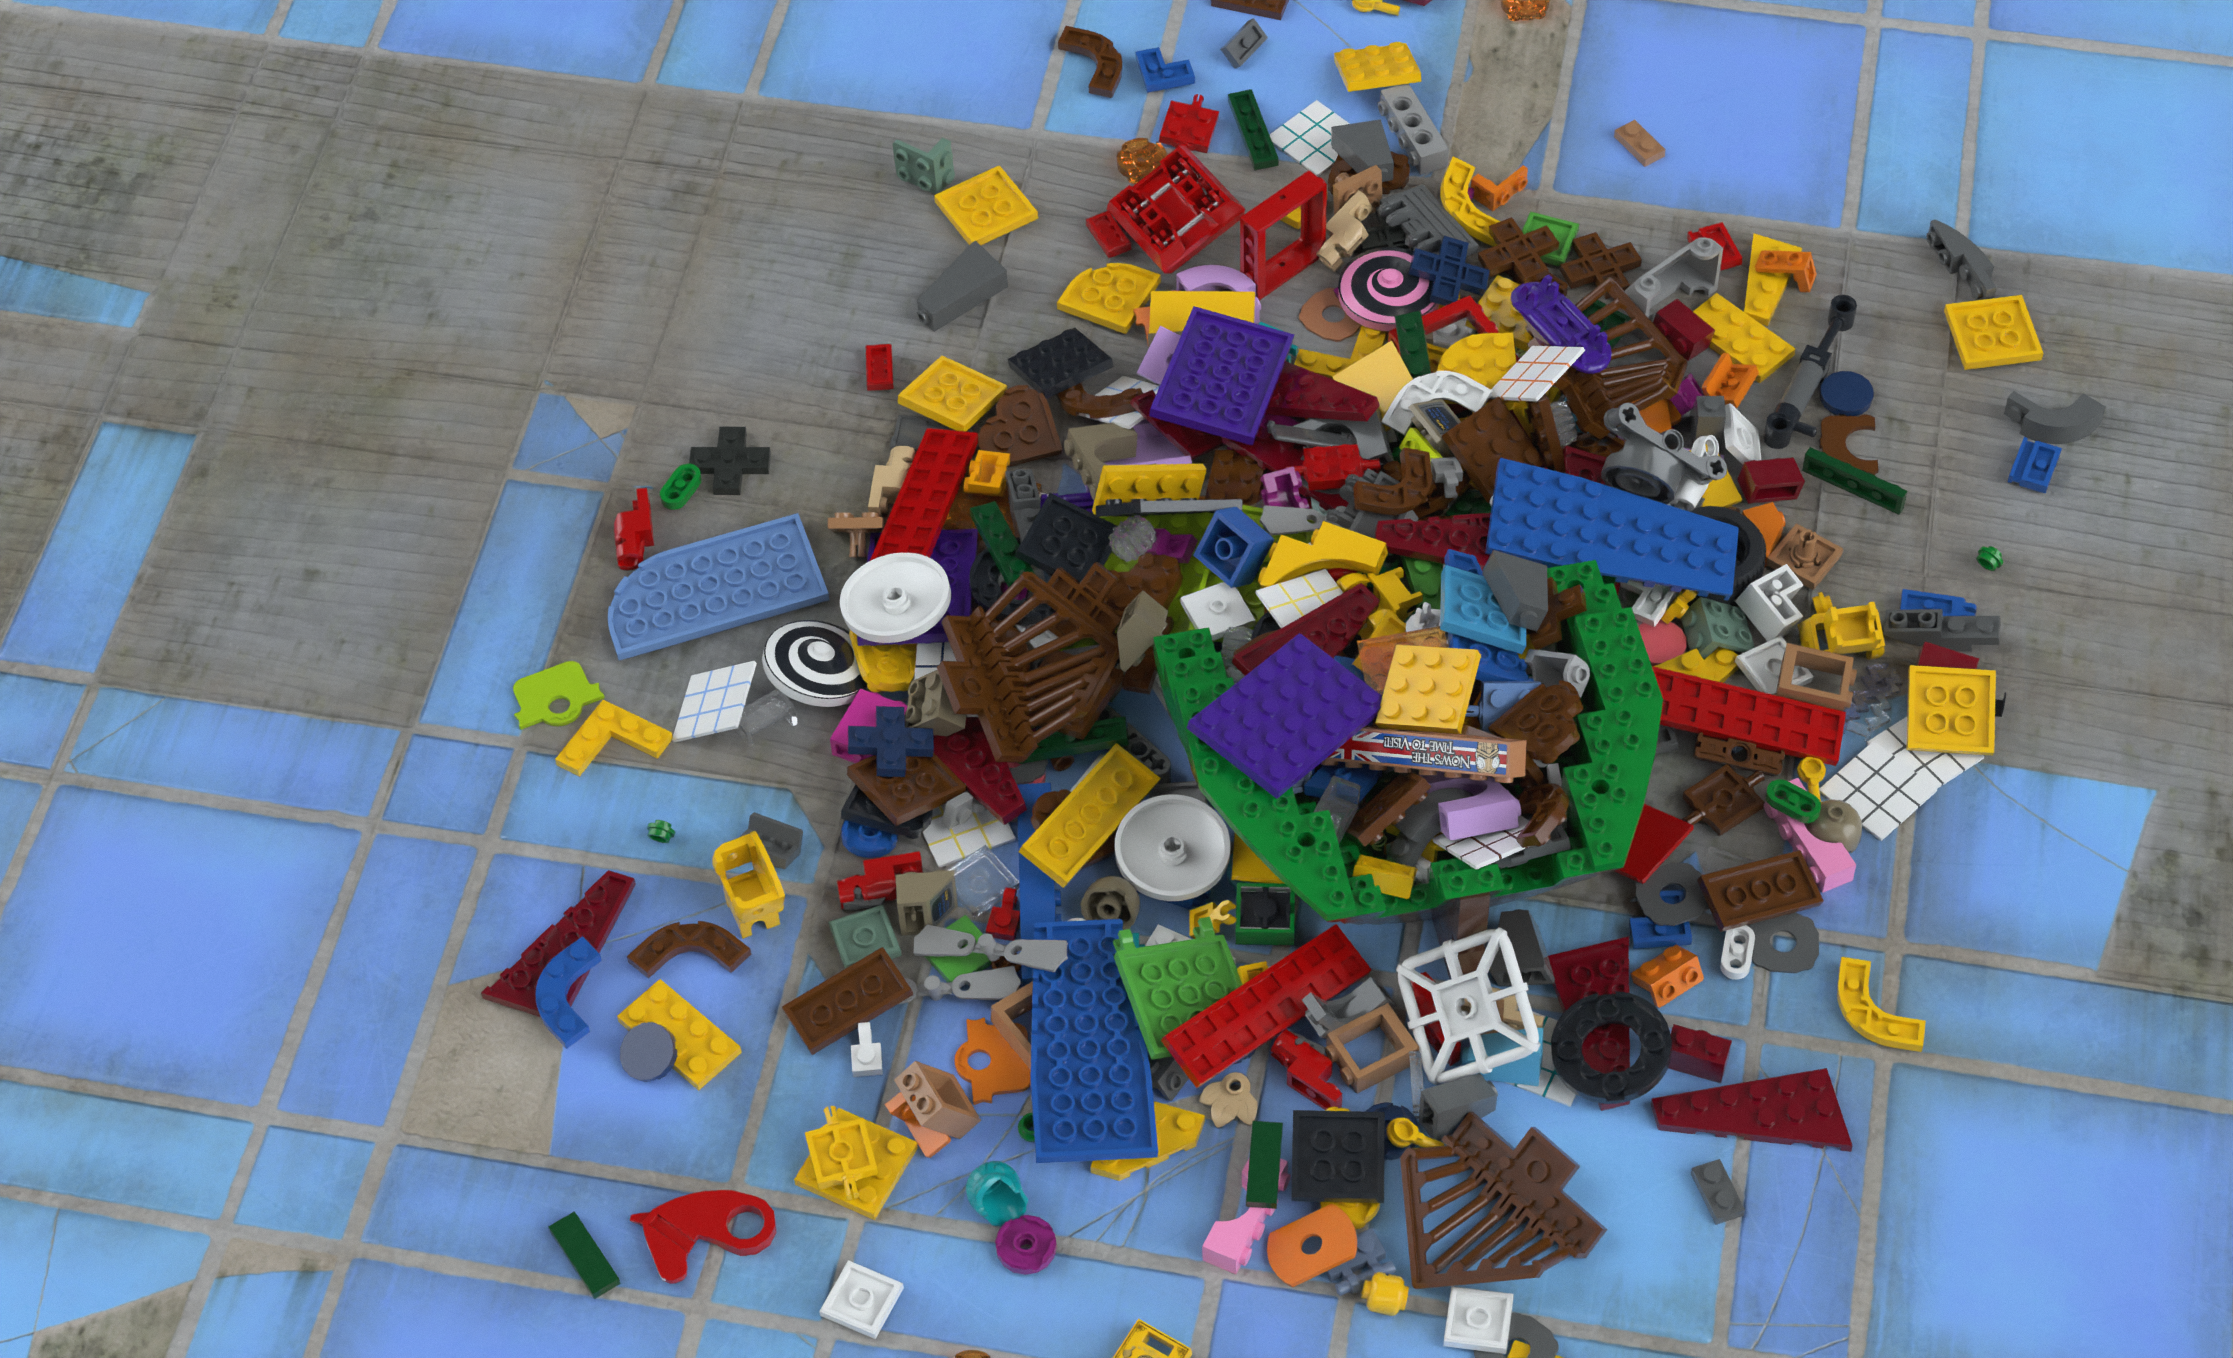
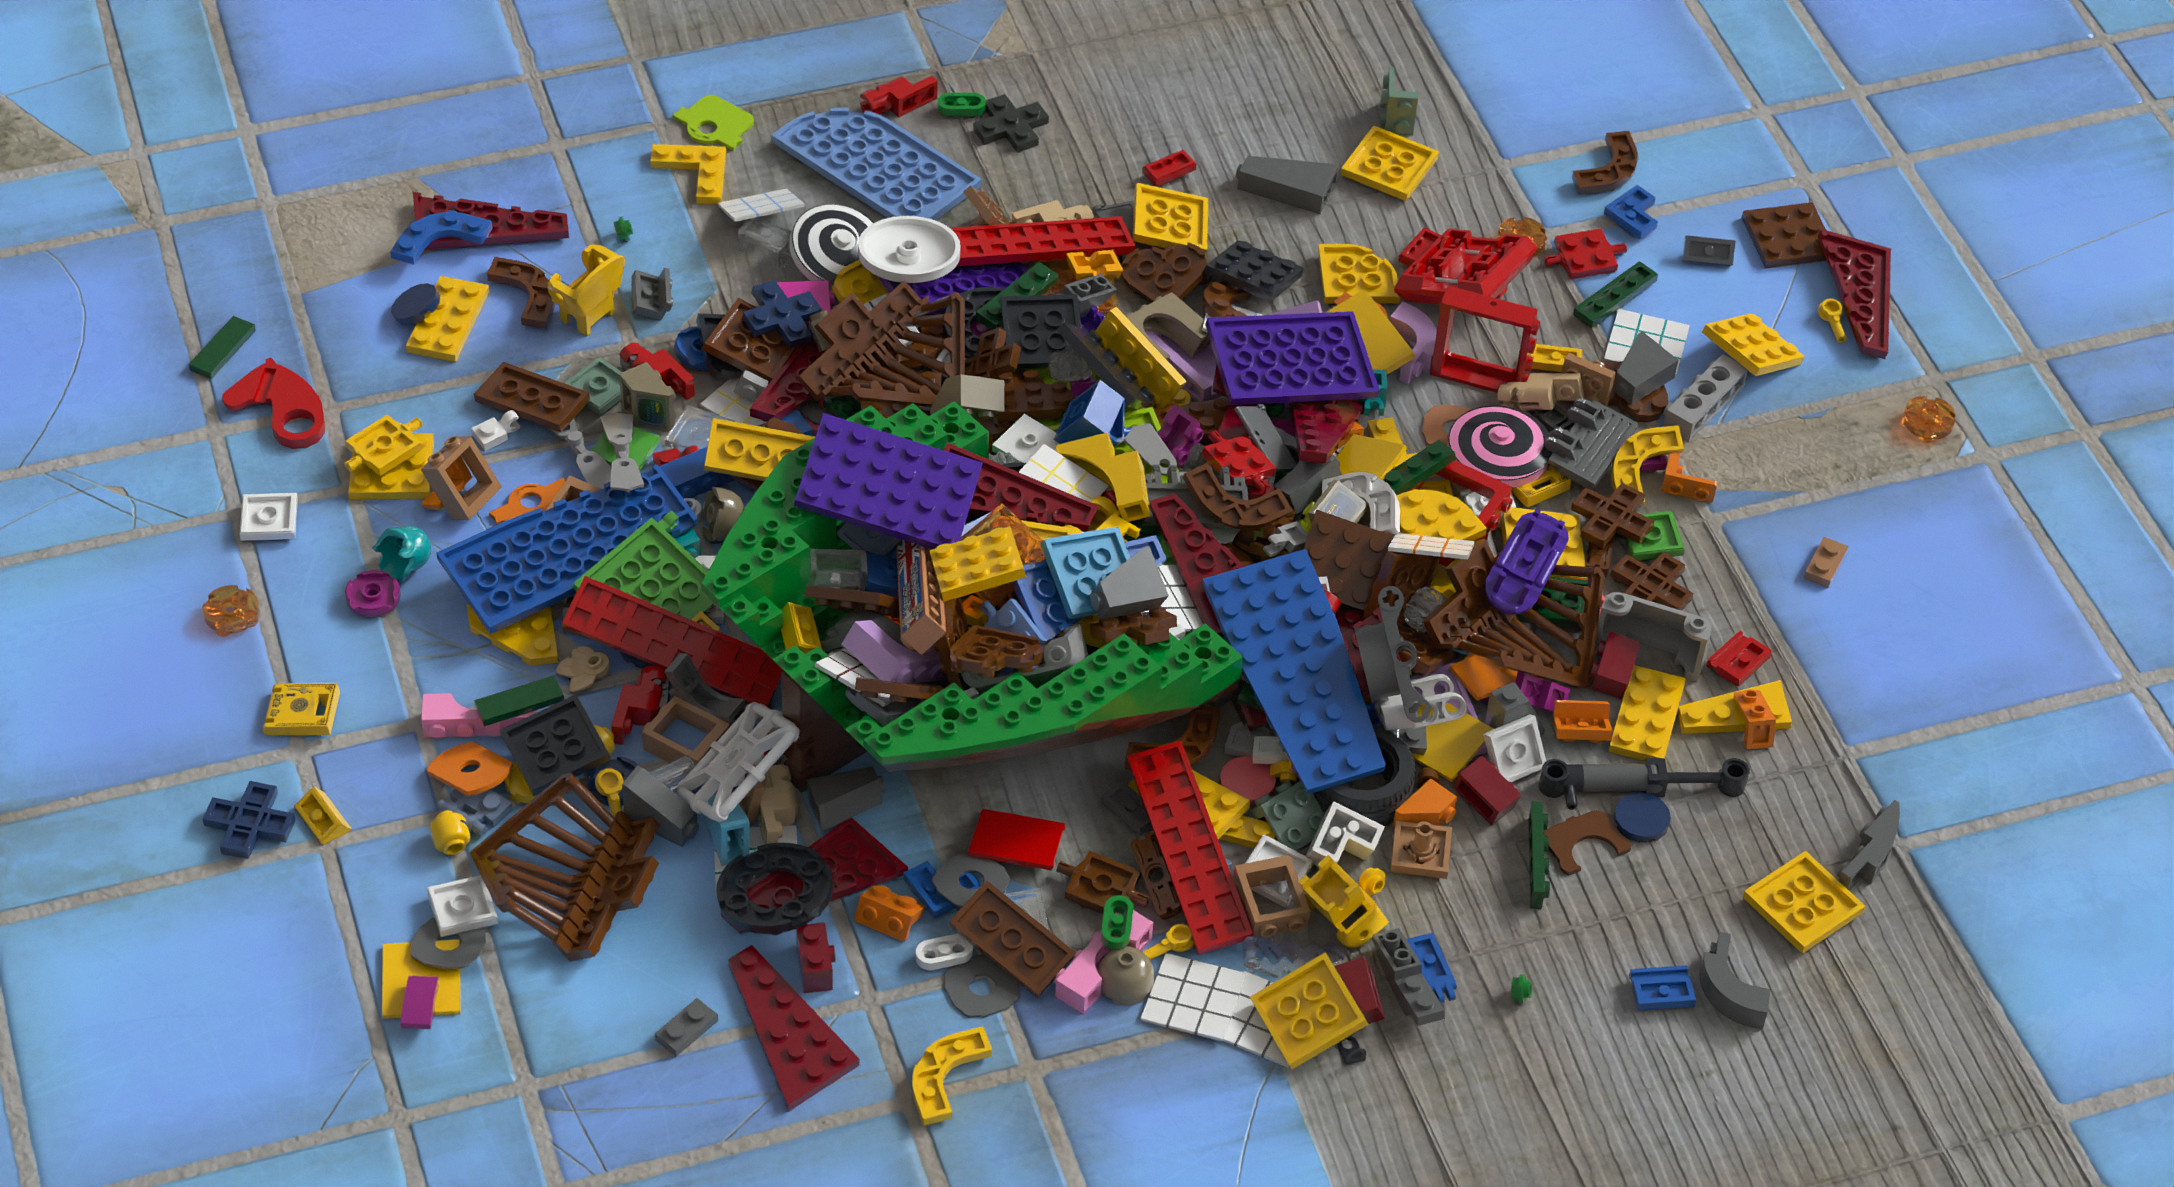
camera: 55 degrees right, 5 degrees down
dark blue plate [1409,236,1490,306] -> none

